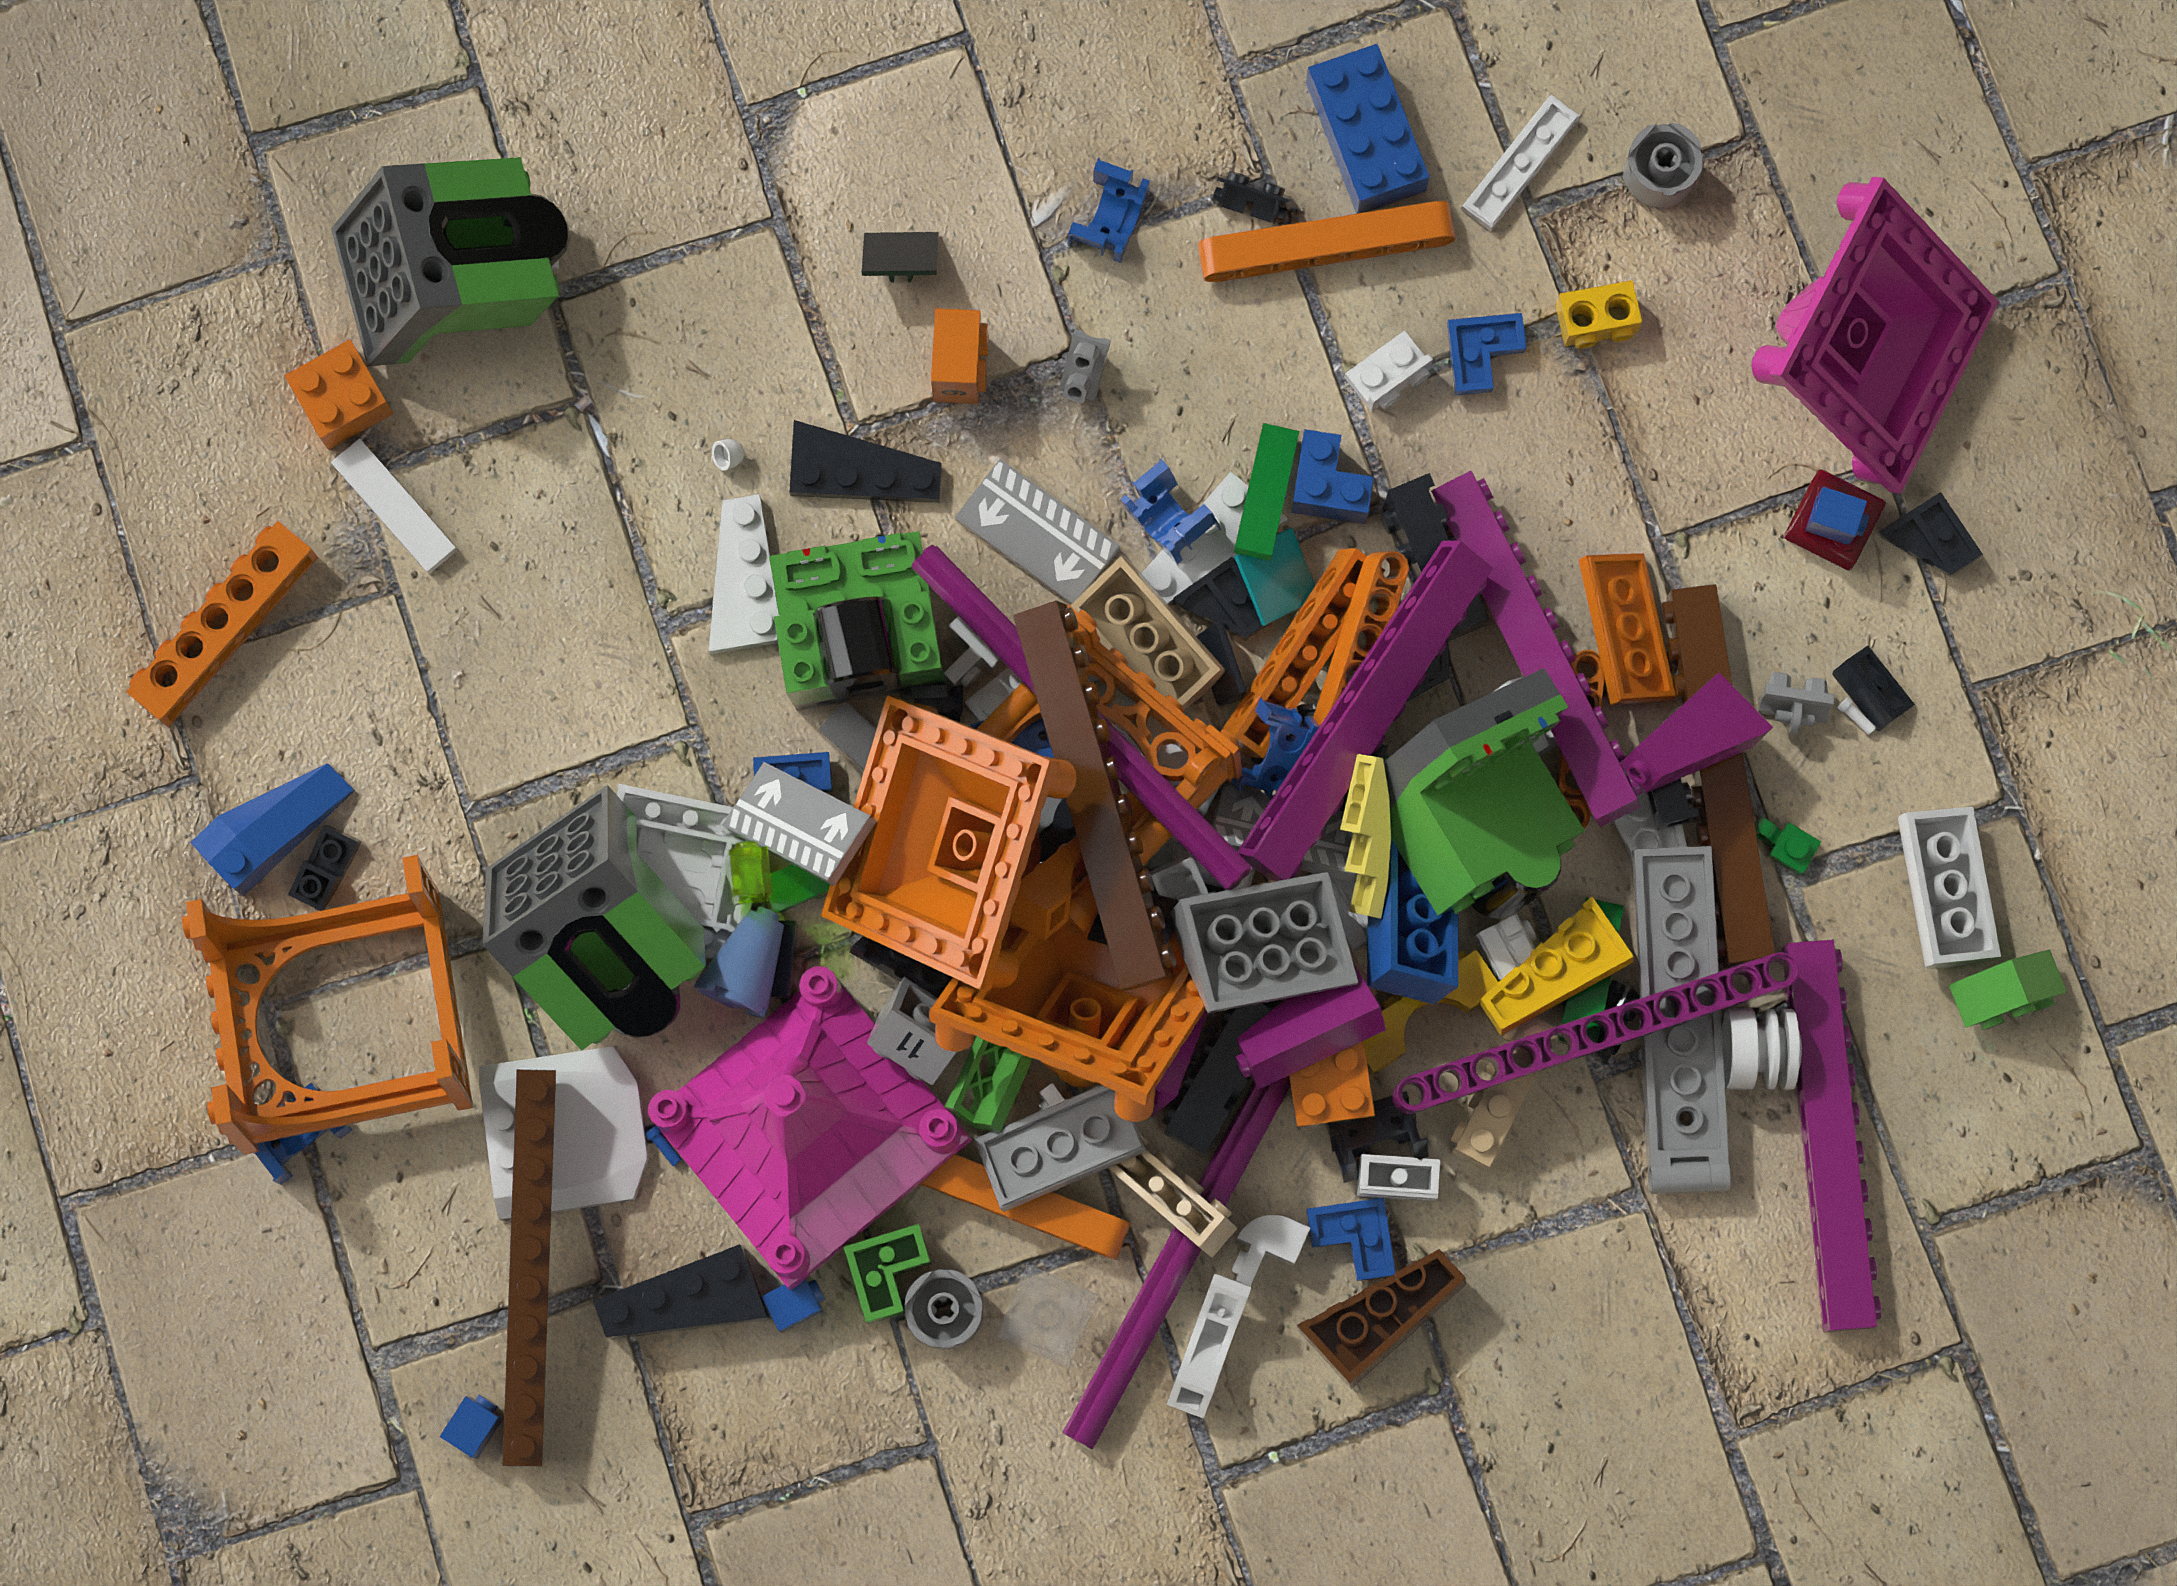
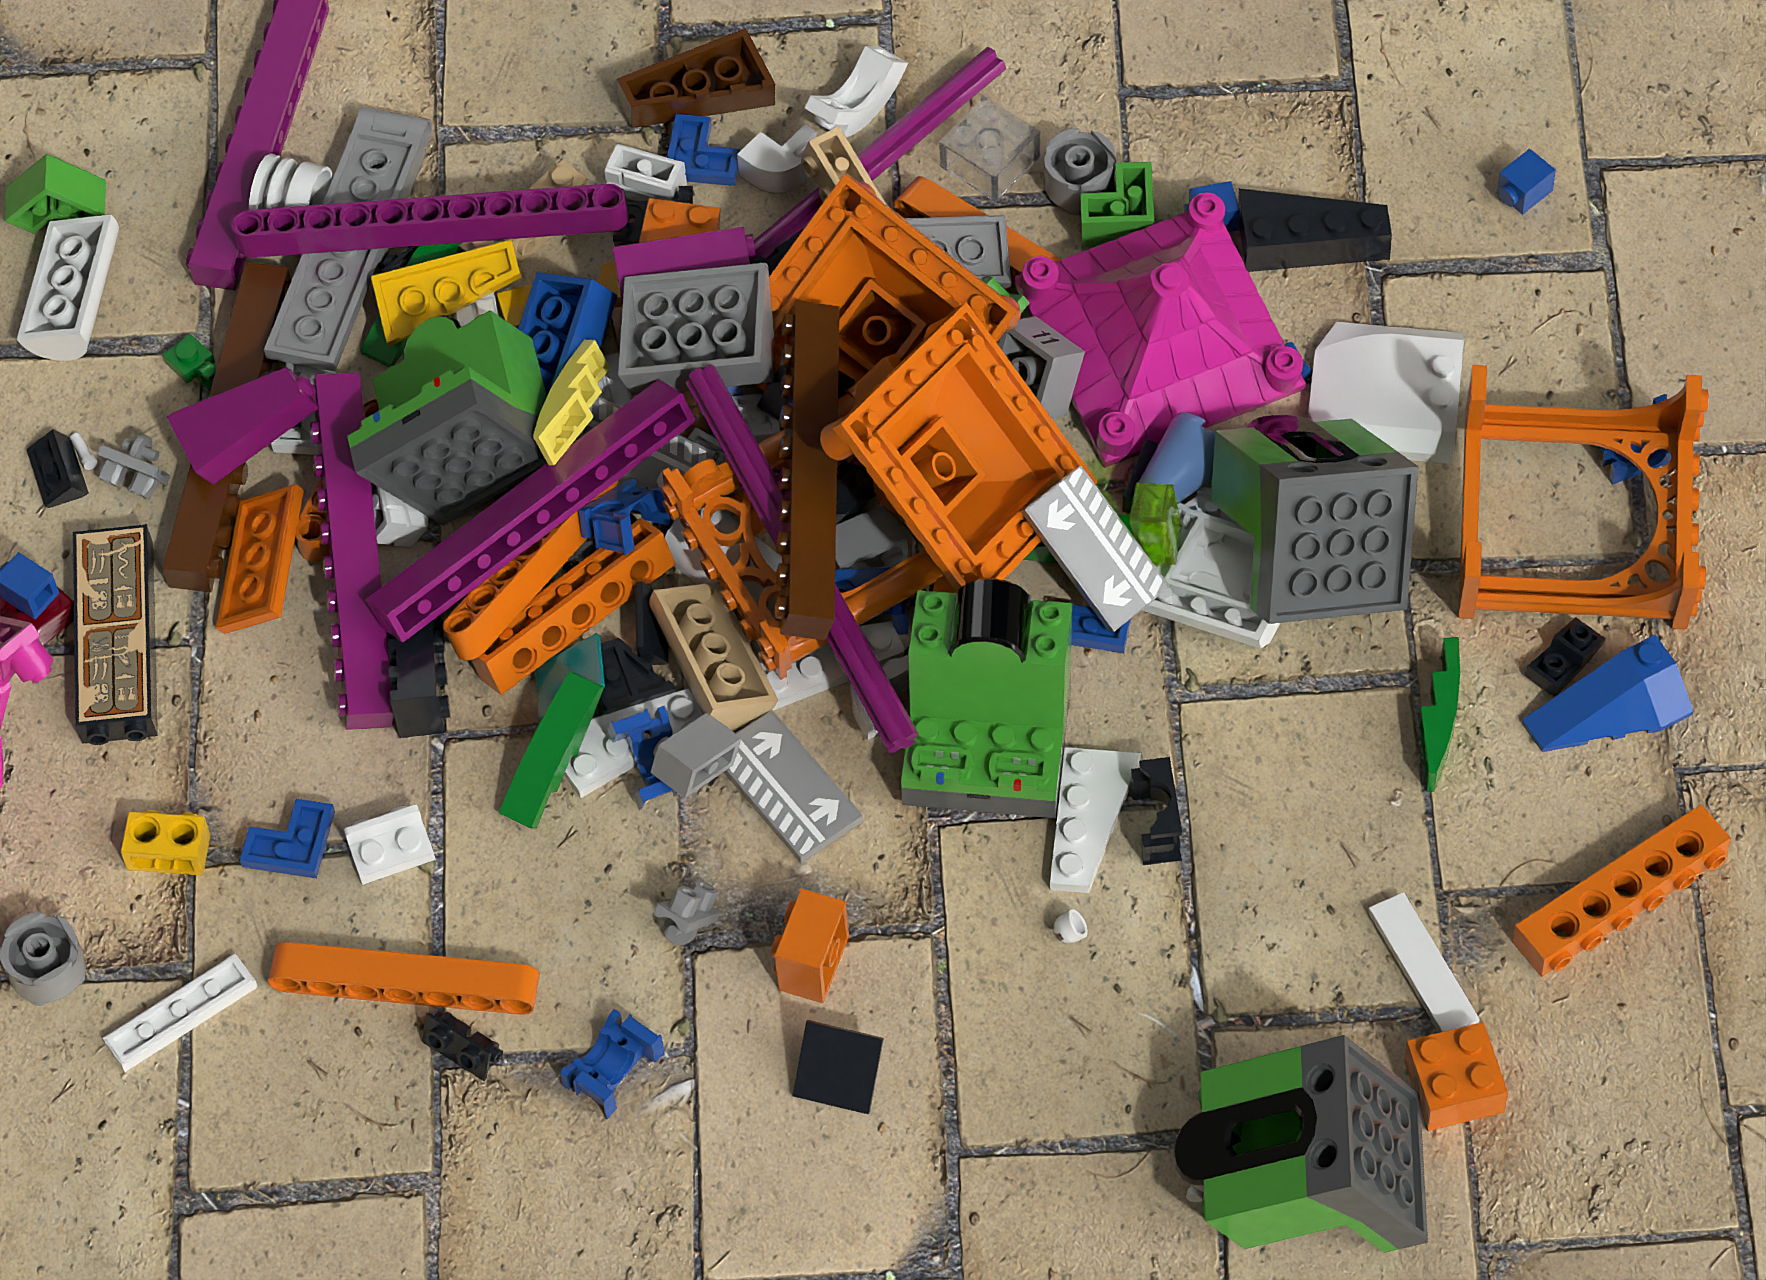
camera: 160 degrees left, 20 degrees down
reddish brown brick [502,1069,556,1467] -> none
black wing [789,420,942,503] -> none
blue brick [1291,429,1374,524] -> none
blue brick [1306,43,1430,214] -> none
none -> brick [73,524,158,745]
none -> light grey brick [650,713,742,798]
none -> black piece [1131,757,1182,865]
none -> green slope [1419,637,1461,792]

